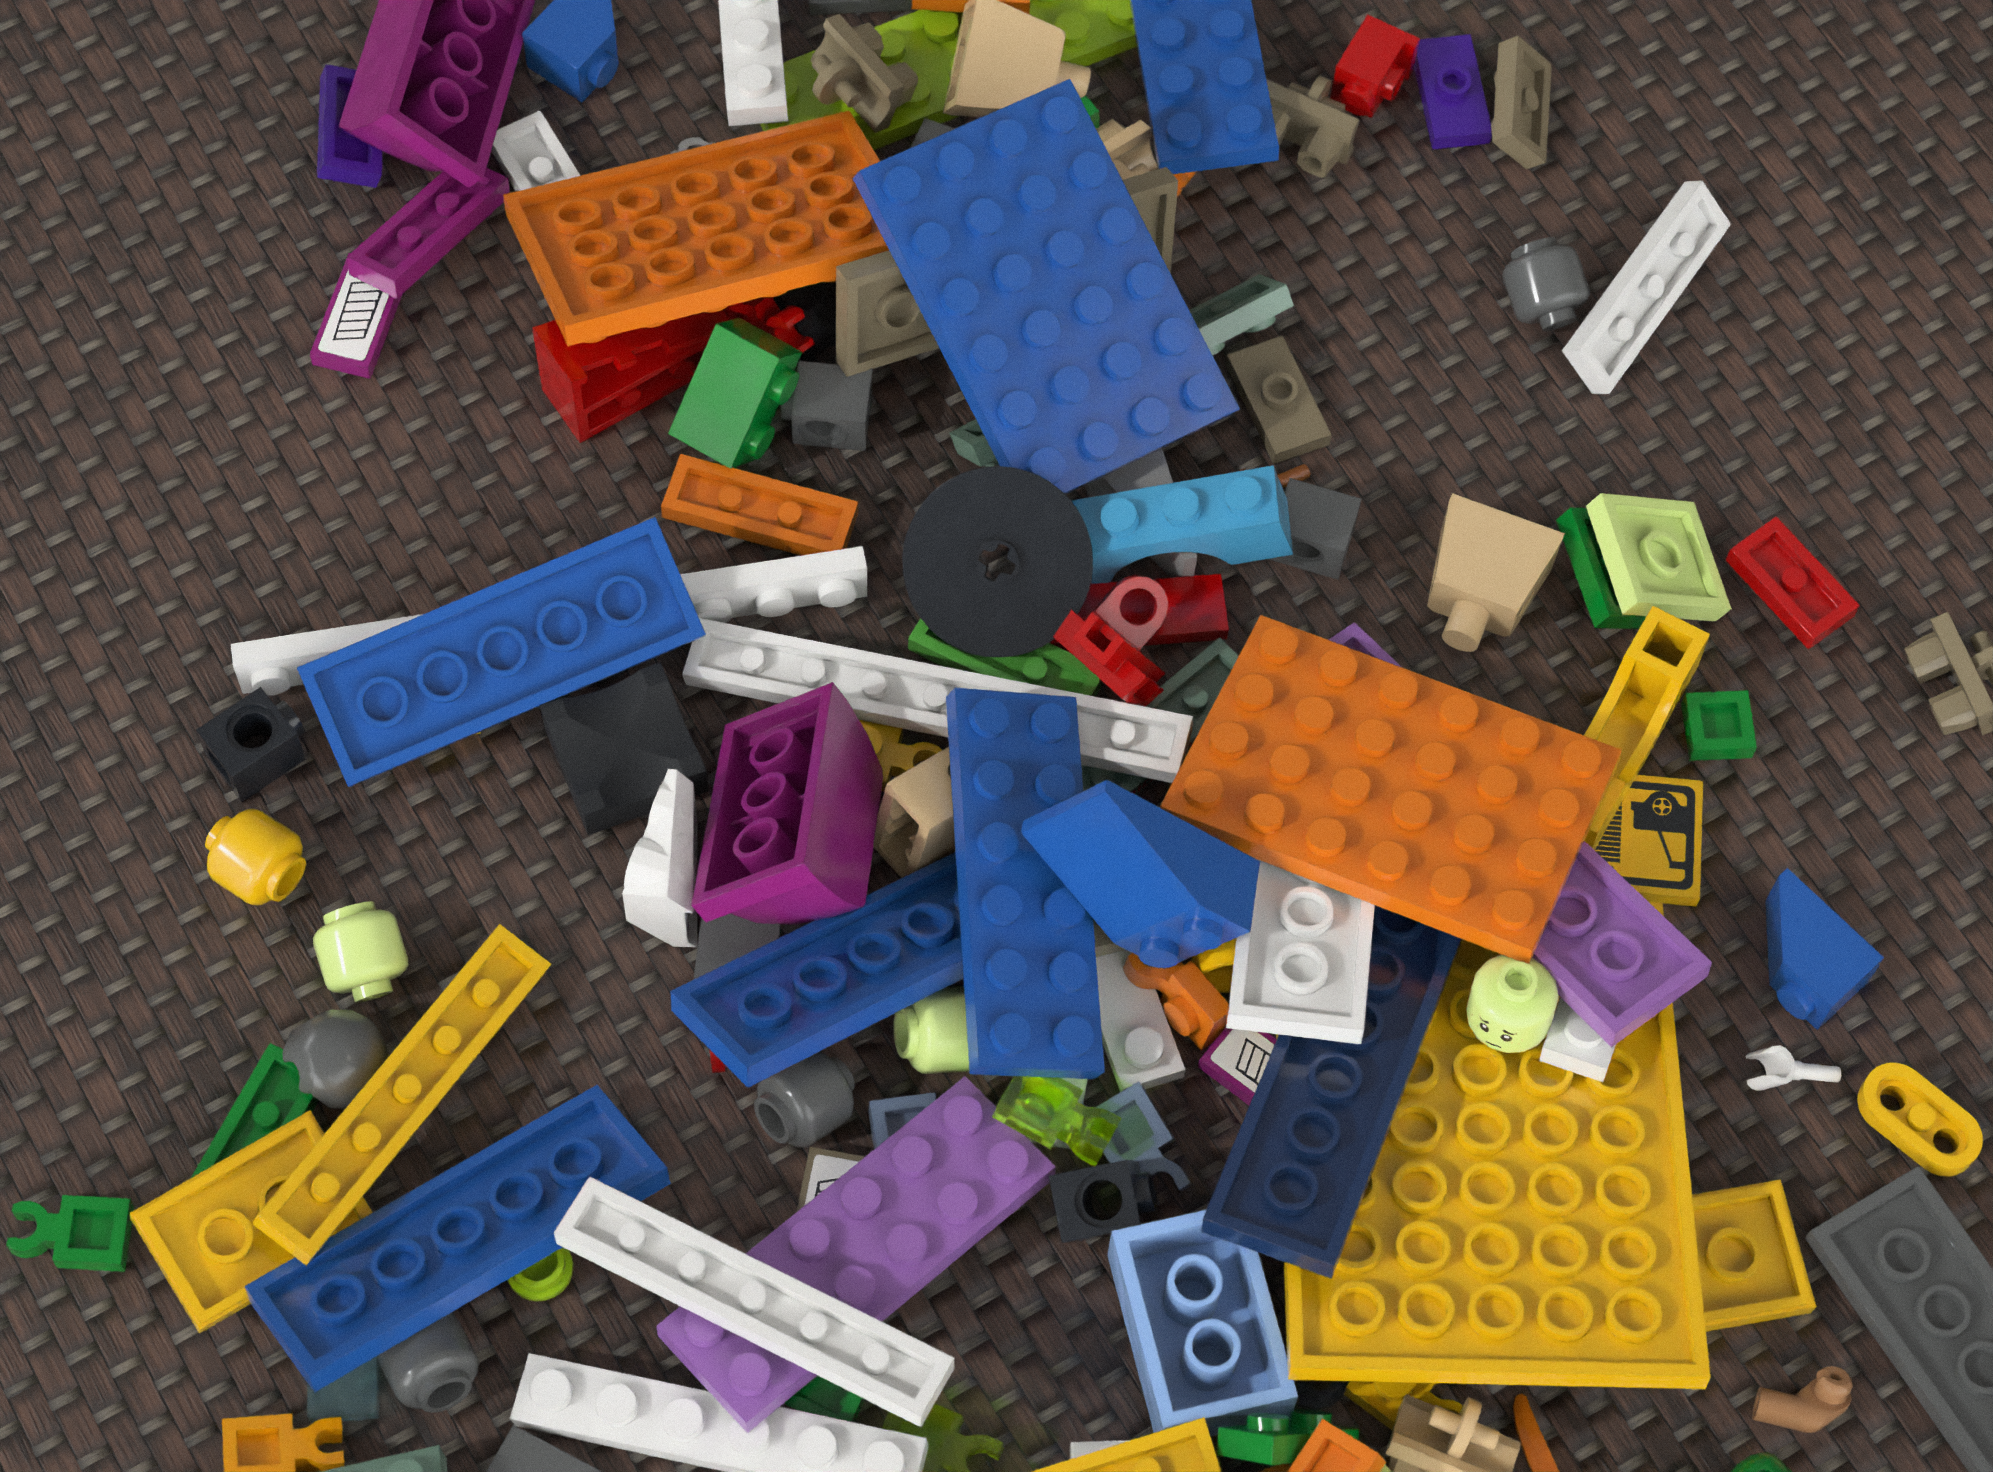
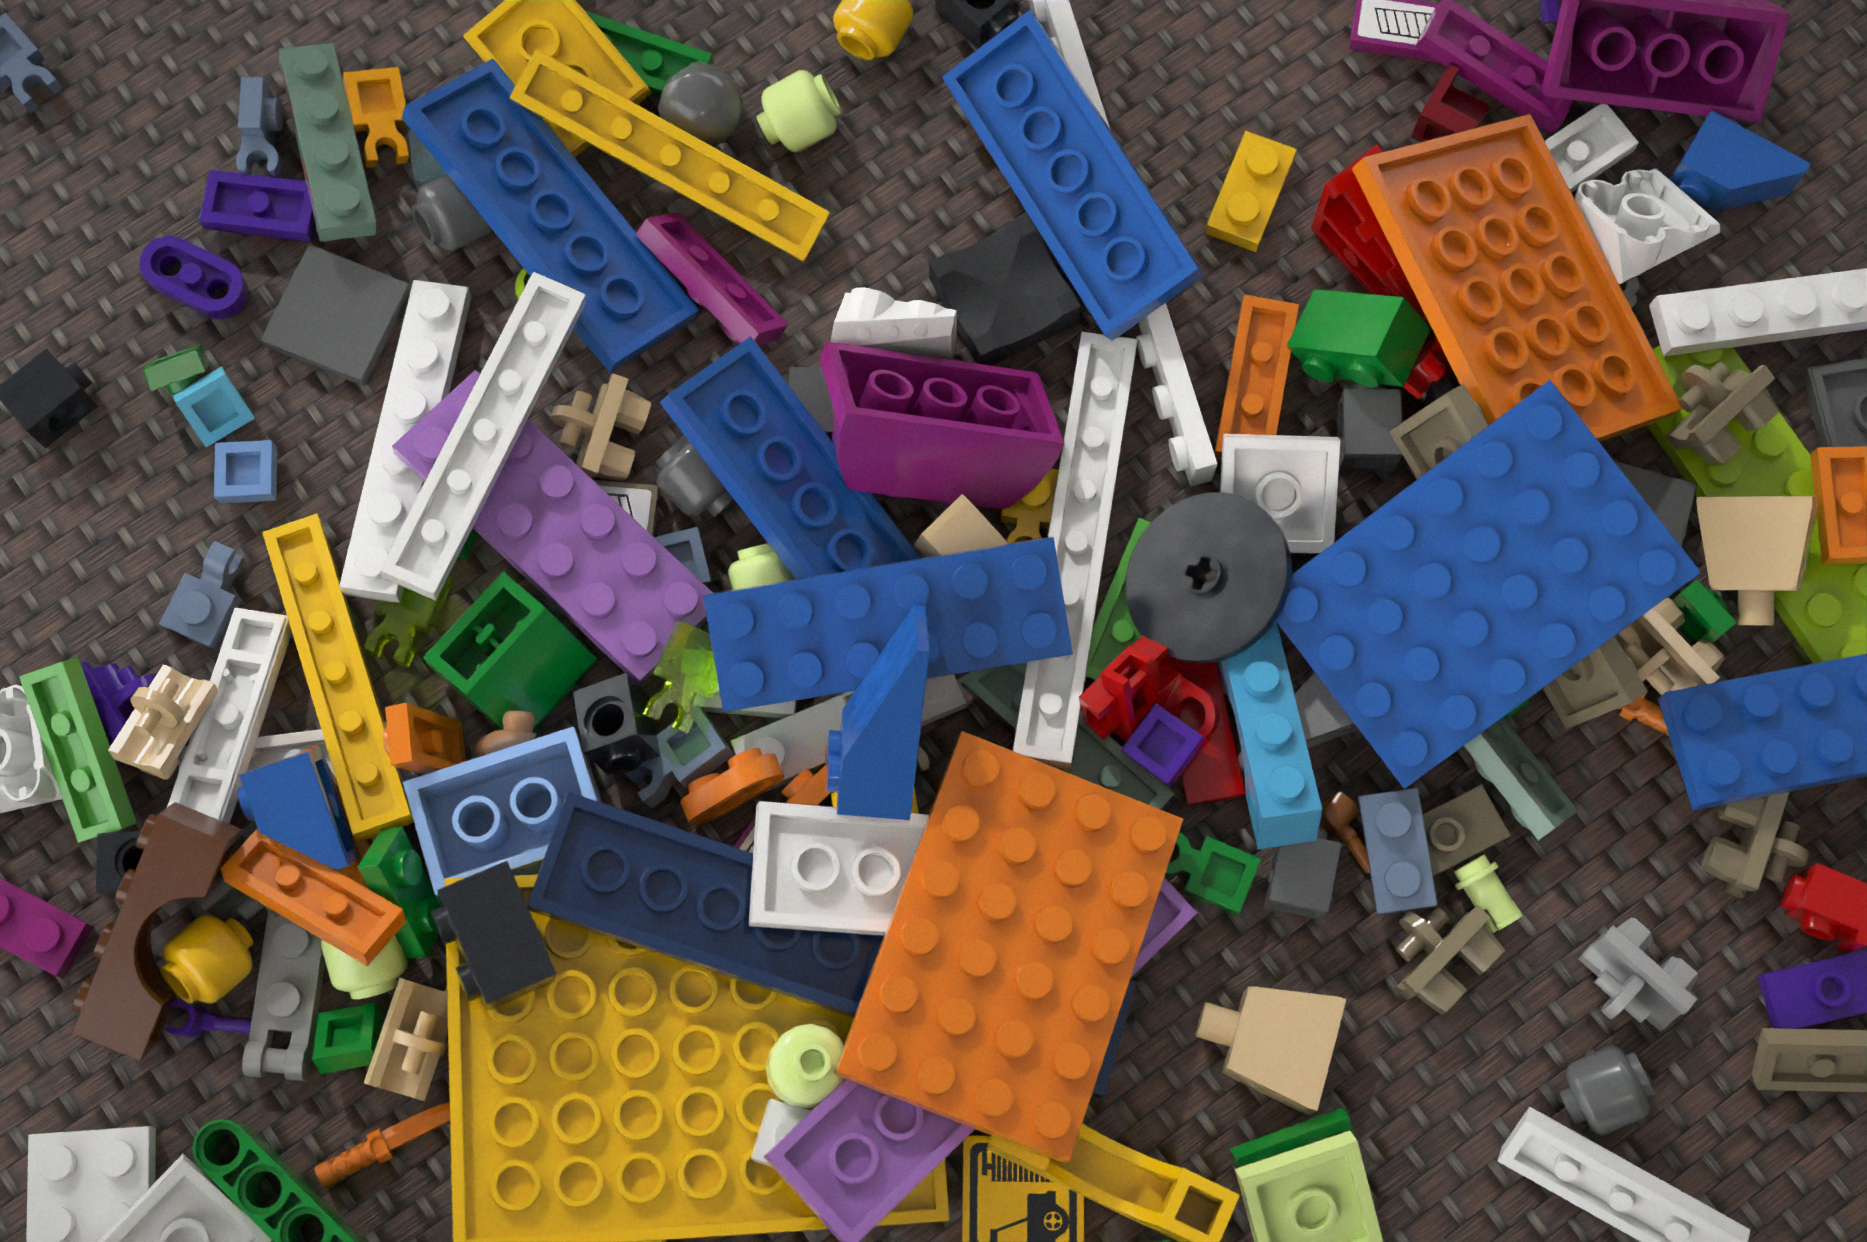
camera: 90 degrees right, 10 degrees up
none -> orange plate [383,702,466,775]
none -> green slope [423,571,598,733]
none -> black brick [431,861,556,1012]
none -> medium nougat arm [473,711,537,758]
none -> tan hips [550,373,651,482]
none -> magenta plate [636,212,789,346]
none -> orange plate [680,748,785,825]
none -> dark purple plate [1121,703,1206,788]
none -> green plate [1164,832,1261,916]
none -> yellow plate [1205,130,1297,252]
none -> white plate [1220,434,1340,553]
none -> sand blue plate [1358,788,1437,915]
none -> dark tan hips [1395,905,1505,1014]
none -> dark red panel [1411,63,1489,142]
none -> yellowish green pin [1454,854,1523,933]
none -> white slope [1575,168,1720,284]
none -> light grey hips [1578,918,1698,1032]

